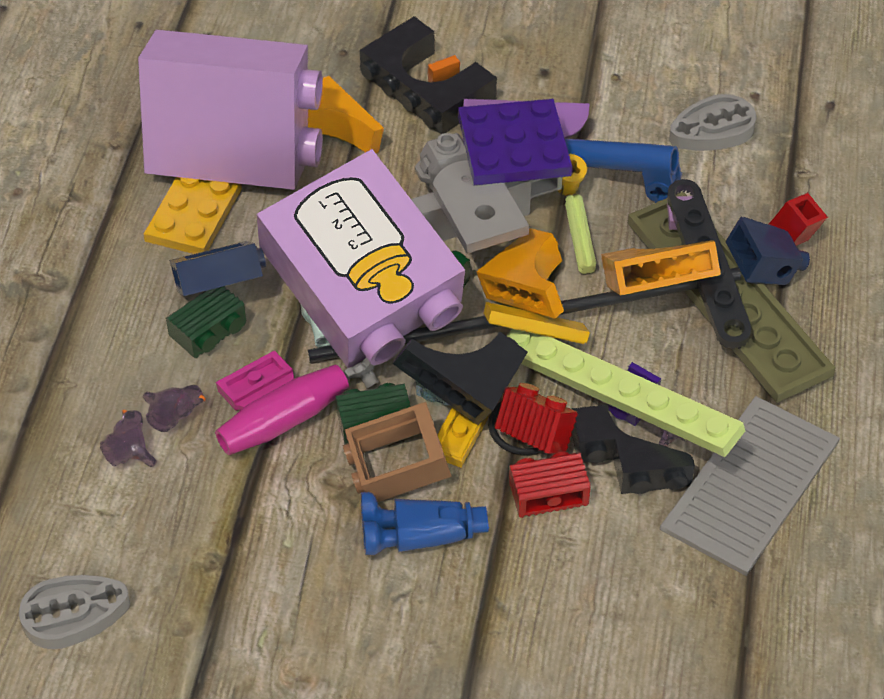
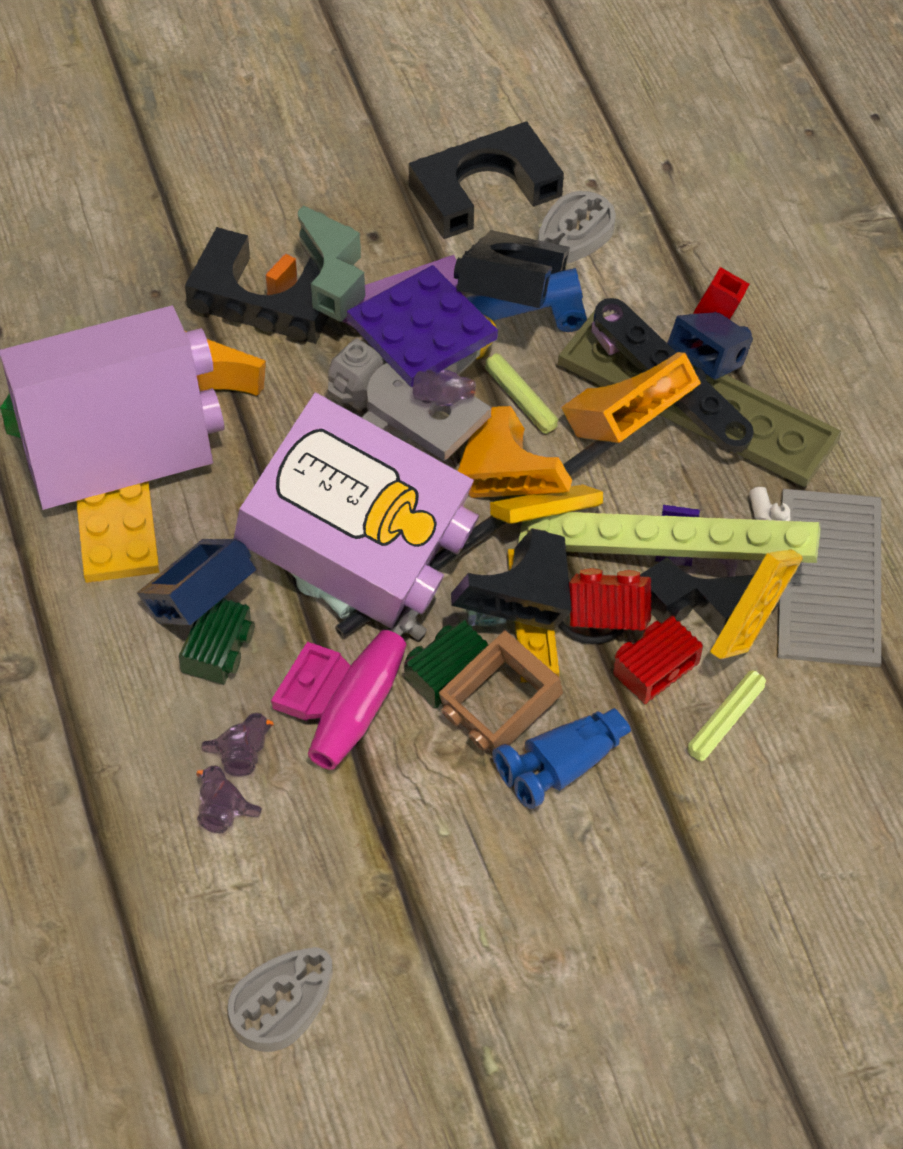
camera: 30 degrees left, 5 degrees up
none -> sand green arch [297,205,366,322]
none -> black arch [408,121,564,239]
none -> clear purple animal [413,370,476,406]
none -> black arch [454,230,570,308]
none -> yellowish green axle [687,670,766,761]
none -> yellow tile [710,549,803,659]
none -> white arm [749,487,790,521]

